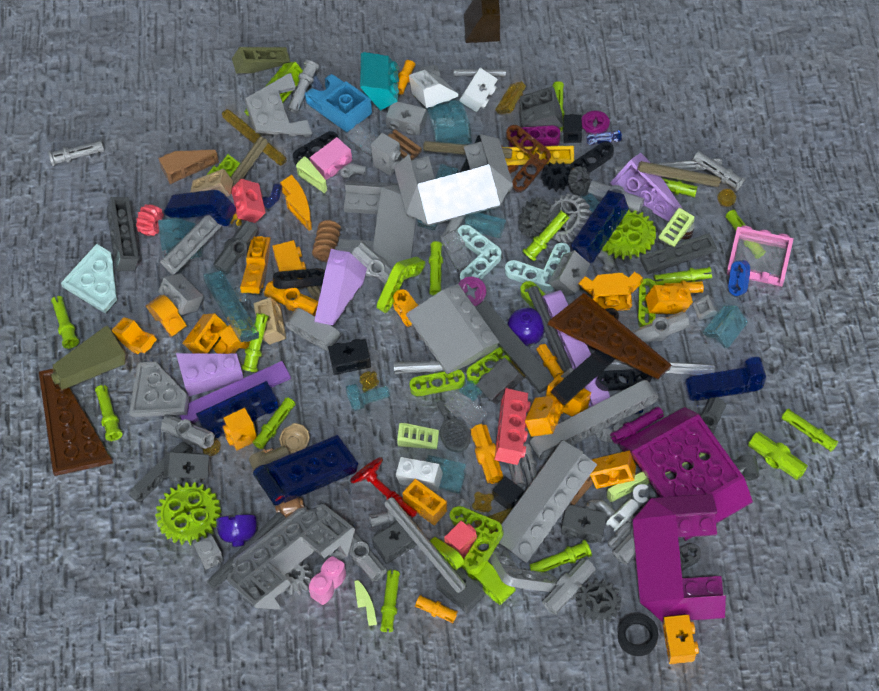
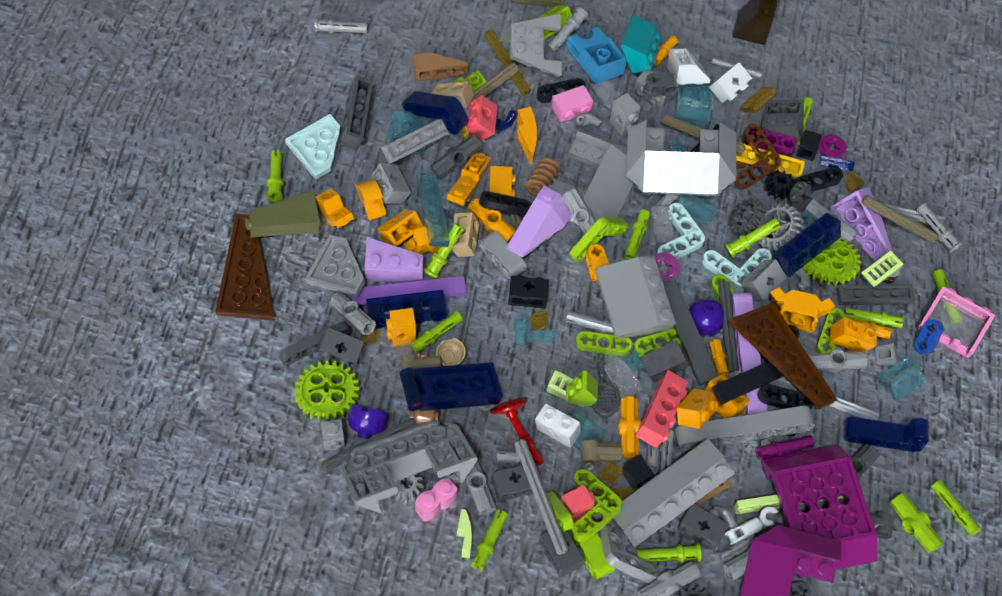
camera: 10 degrees right, 0 degrees up
lime pin [95,385,123,441] -> none
coral gear [136,204,164,236] -> none
yellowish green slope [296,156,327,193] -> none
medium nougat tile [388,129,422,161] -> none
light orange brick [402,479,447,526] -> none
light orange pin [415,595,458,624] -> none
light orange brick [590,450,636,489] -> none
lime pin [662,177,698,198] -> none
clear yellow plate [718,189,736,207] -> none
none -> lime slope [566,370,598,406]
none -> dark tan piece [581,440,622,464]
none -> dark grey piece [643,72,679,97]
none -> clear yellow tile [845,170,865,194]

